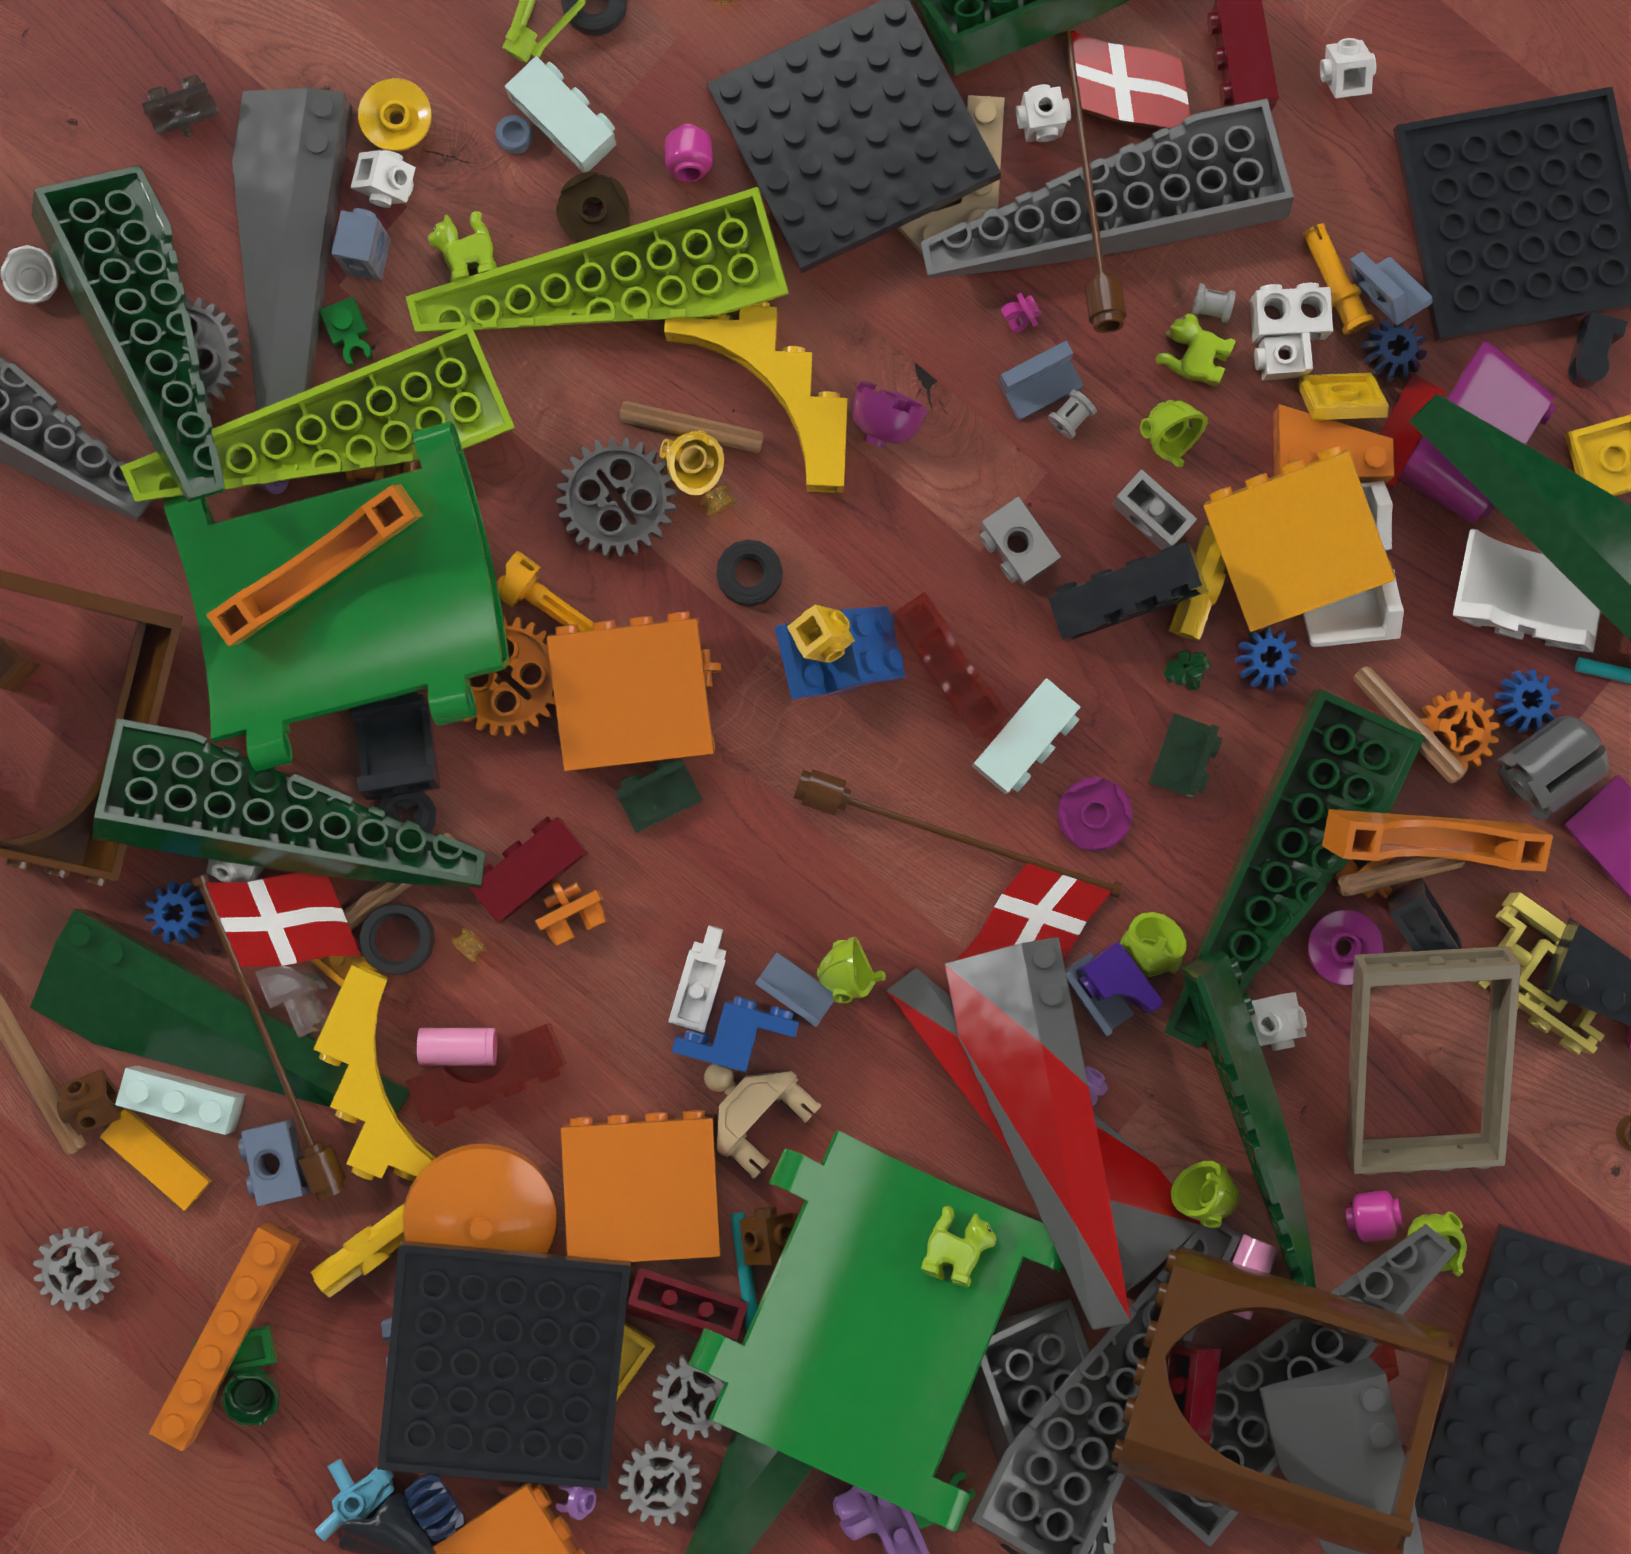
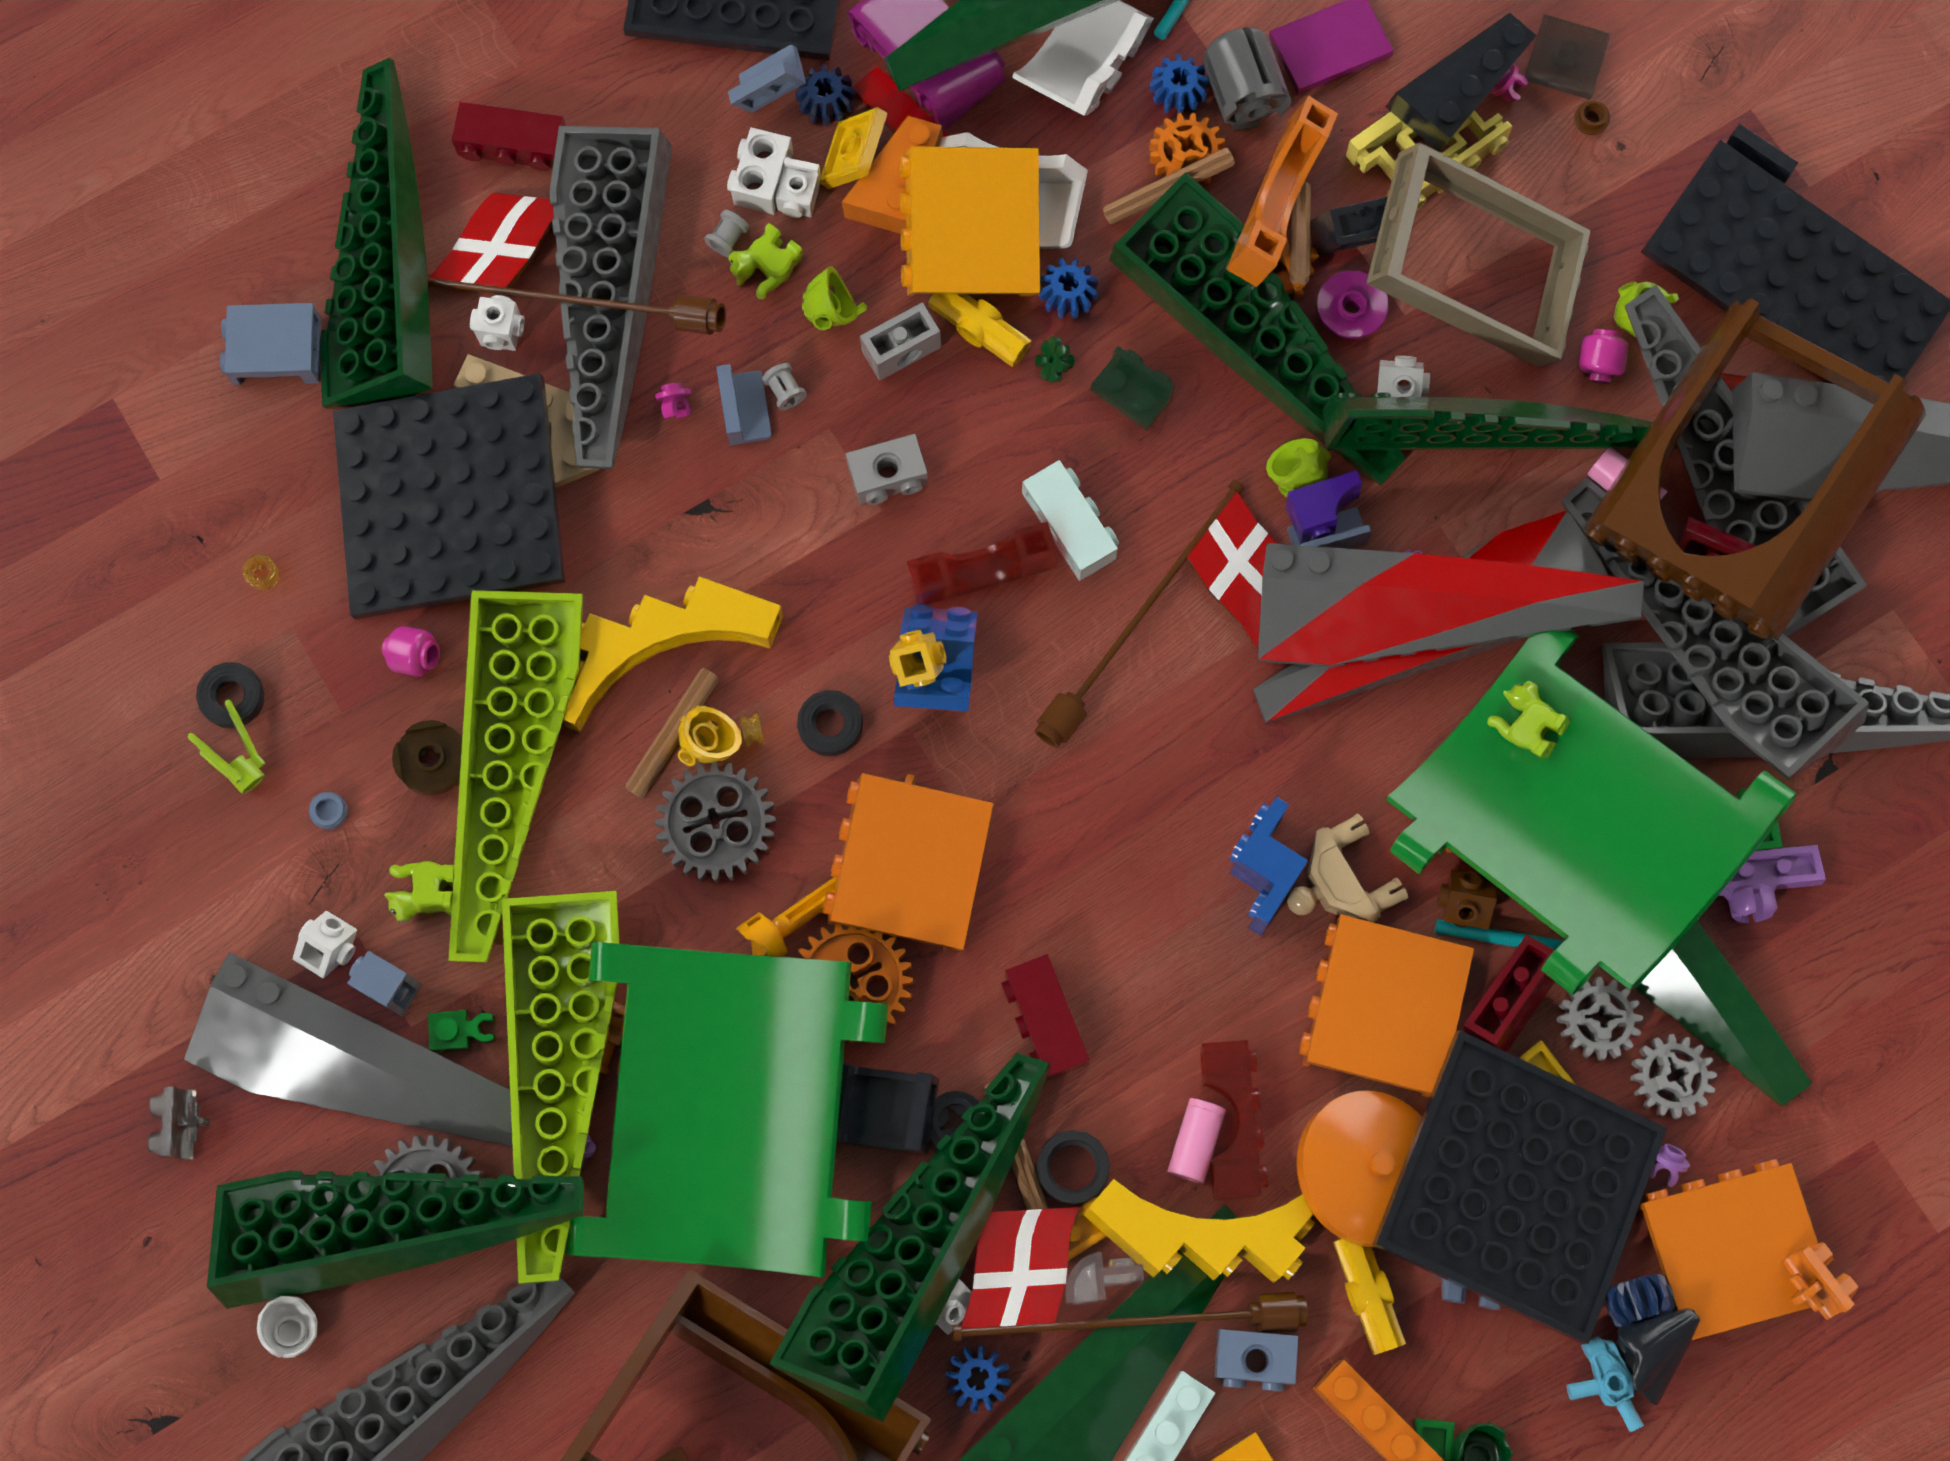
camera: 70 degrees left, 10 degrees down
orange arch [206,484,423,647] -> none
yellow dish [358,78,432,152] -> none
clear yellow bush [451,927,488,963] -> none
light aqua brick [505,56,617,173] -> none
orange hips [535,879,607,946] -> none
clear green bracket [615,758,703,834] -> none
white hinge [668,925,727,1033] -> none
sand blue panel [755,952,834,1027] -> none
lime helmet [817,936,886,1003] -> none
magenta cylinder [851,381,928,448] -> none
black wedge [1048,542,1208,642] -> none
magenta tile [1057,777,1133,852] -> none
lime helmet [1171,1161,1240,1228] -> none
light orange pin [1302,223,1375,335] -> none
white brick [1320,38,1376,98] -> none

